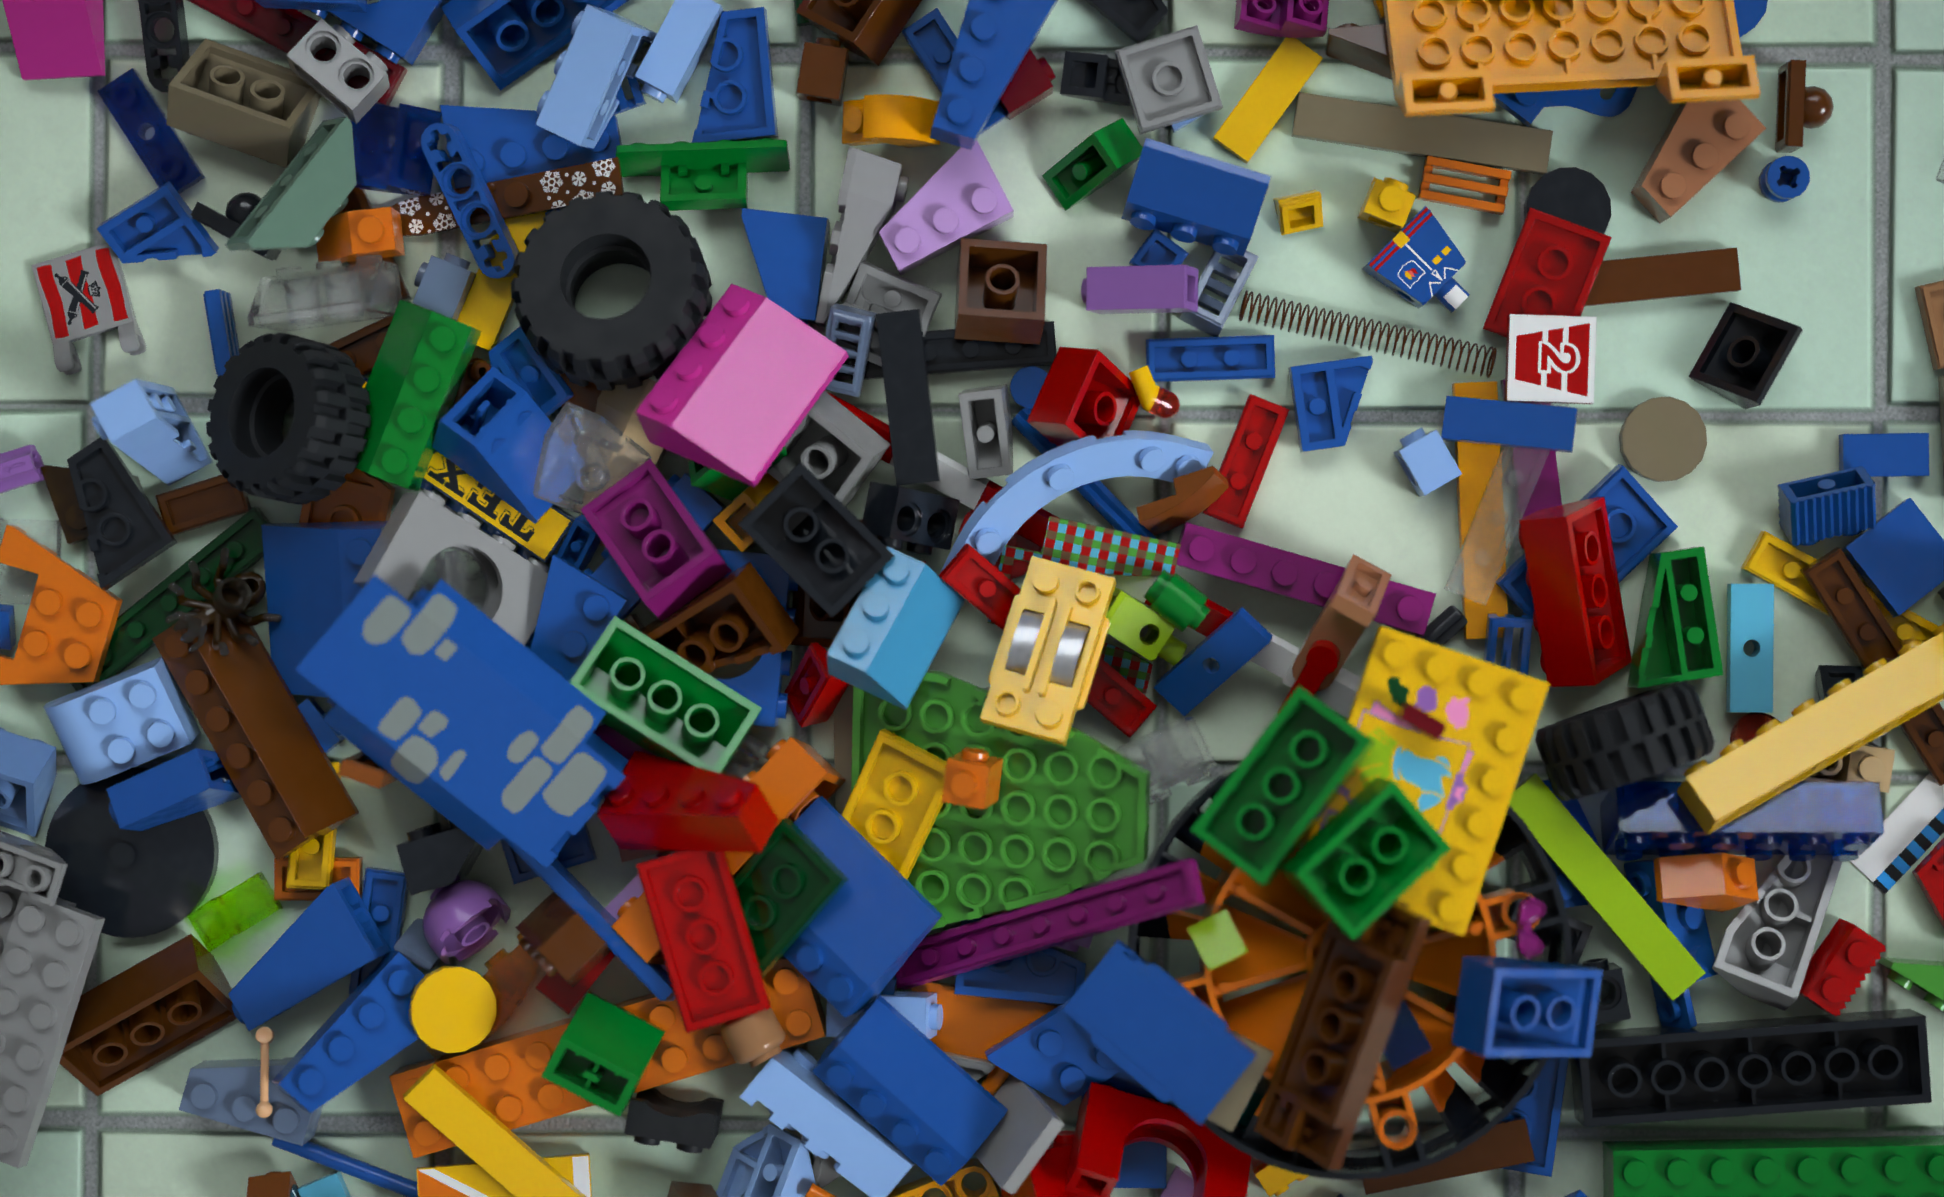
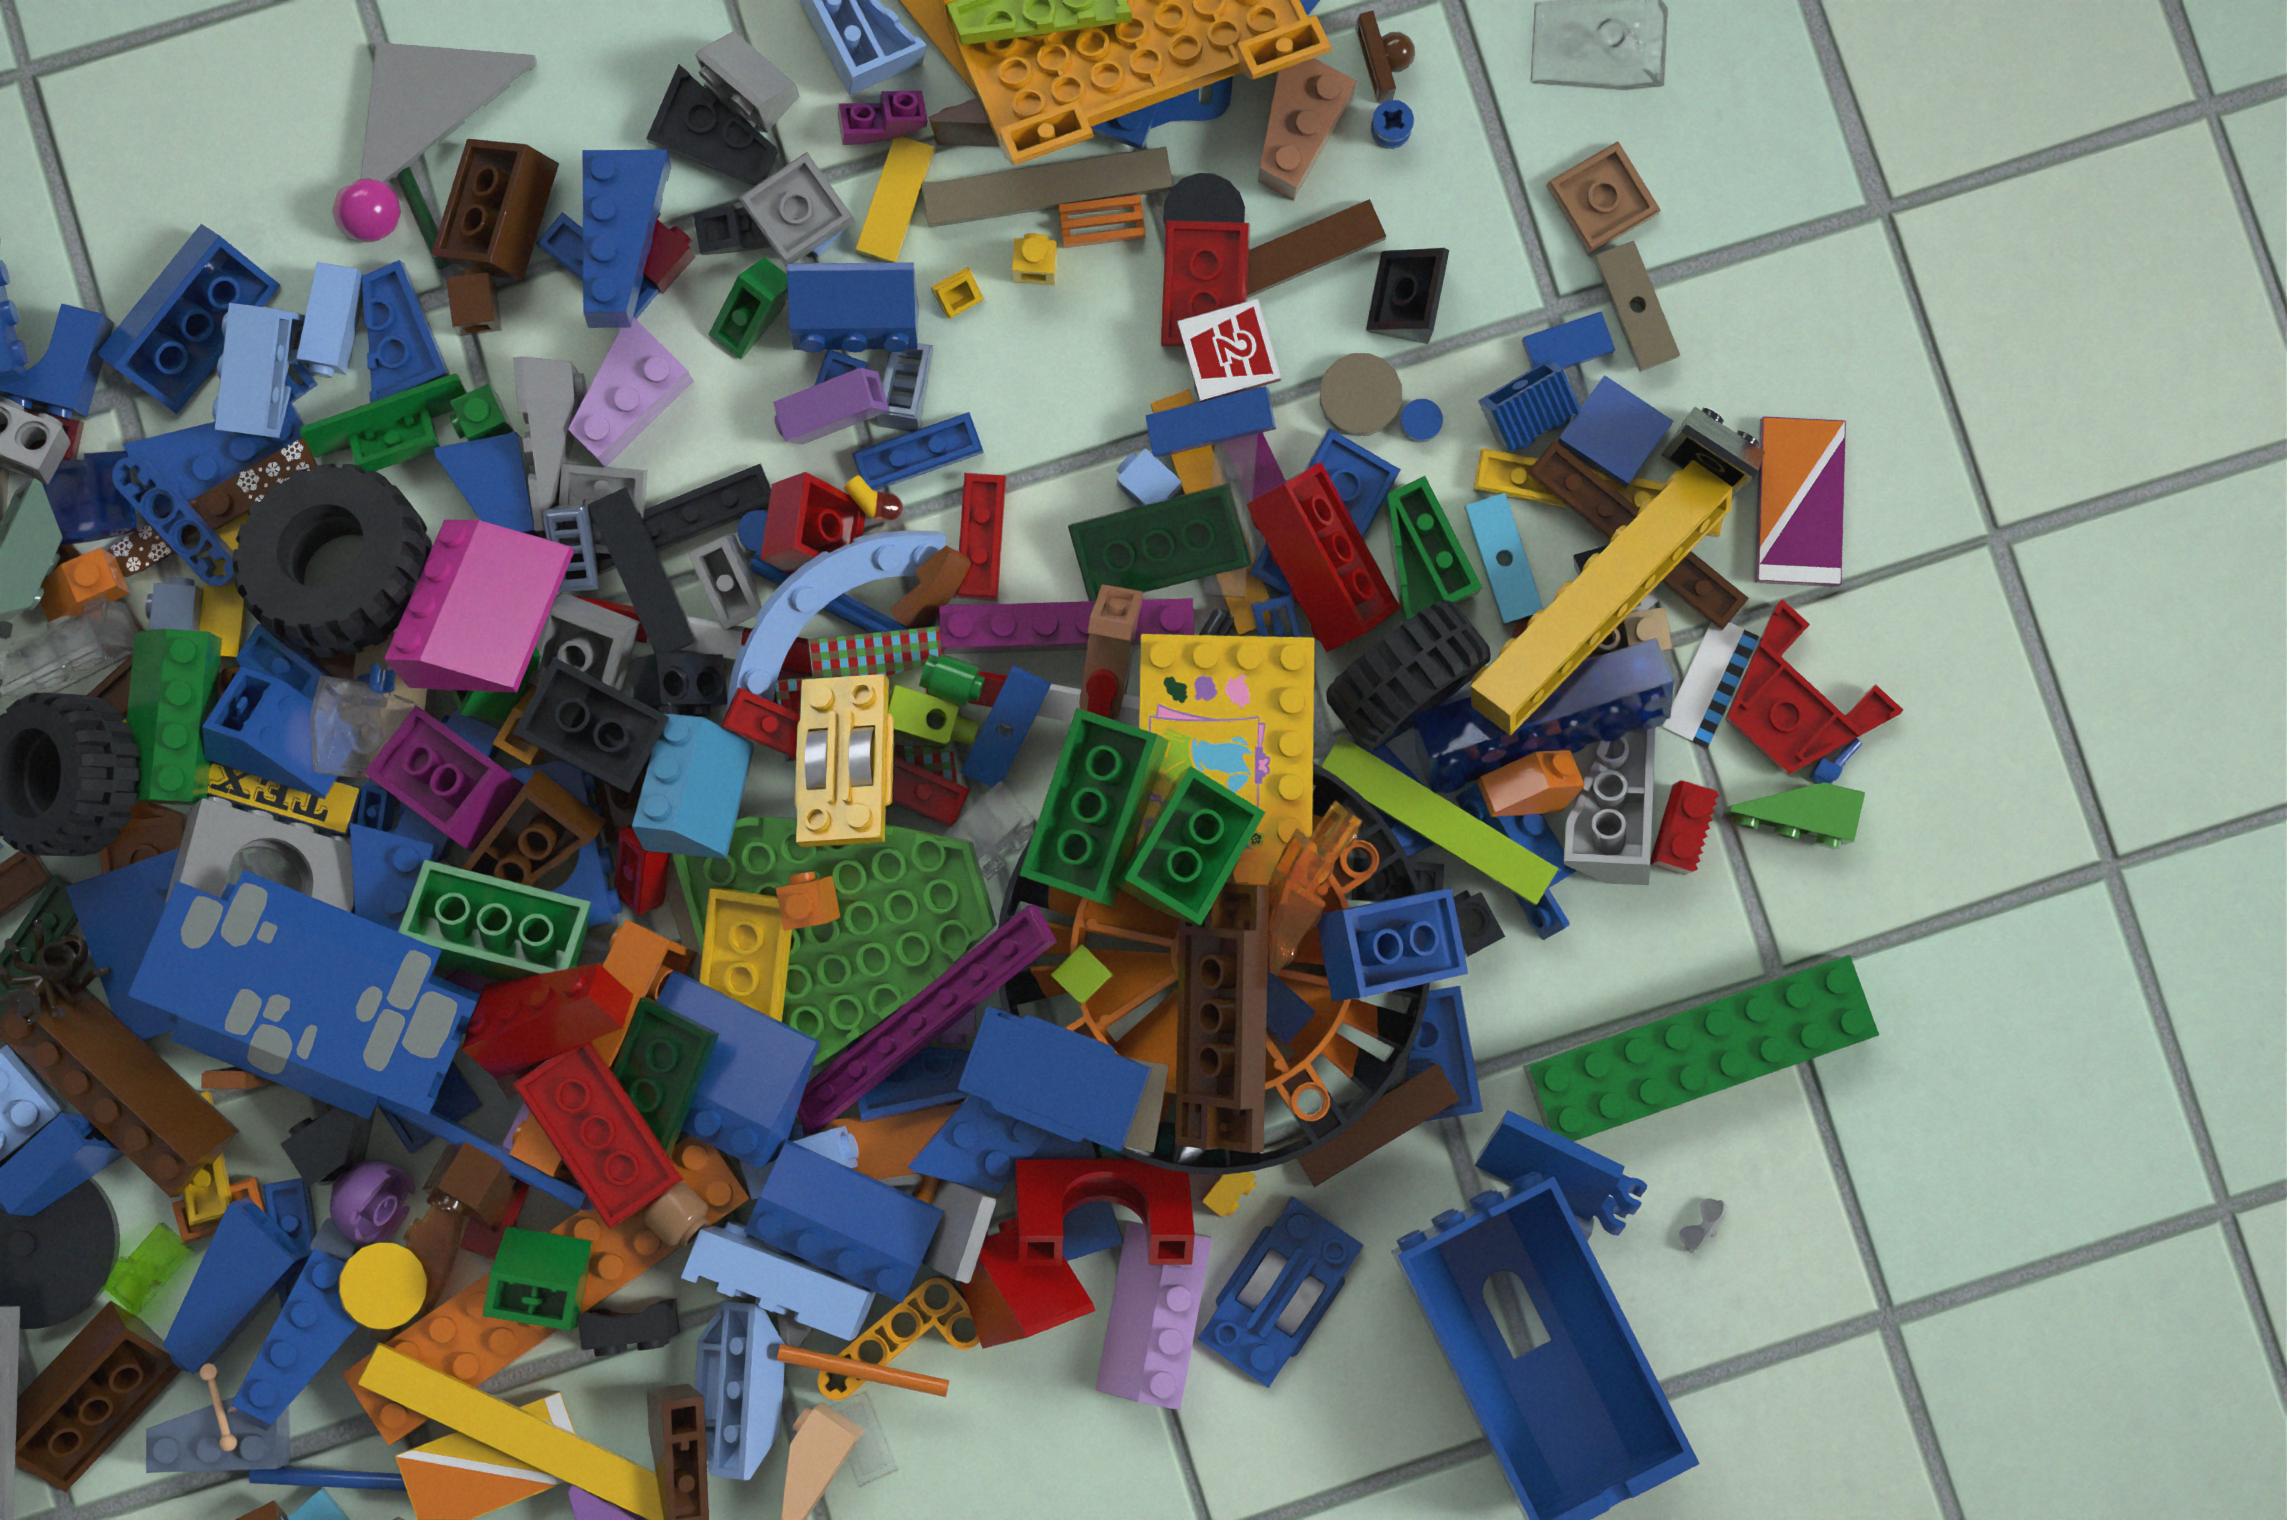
camera: 15 degrees left, 5 degrees down
blue piece [298,697,345,754] -> none
light orange brick [842,94,940,148] -> none
reddish brown brick [954,238,1047,345] -> none
reddish brown piece [1239,290,1497,378] -> none
blue wing [1288,356,1373,453] -> none
blue torso [1363,206,1470,313] -> none
dark red tile [1394,703,1446,741] -> none
magenta piece [1516,896,1546,960] -> none
black brick [1570,1009,1932,1127] -> none
none -> blue hand [357,663,396,693]
none -> green brick [449,384,514,441]
none -> dark green tile [1068,483,1252,601]
none -> clear orange slope [1268,800,1362,976]
none -> blue tile [1400,399,1443,442]

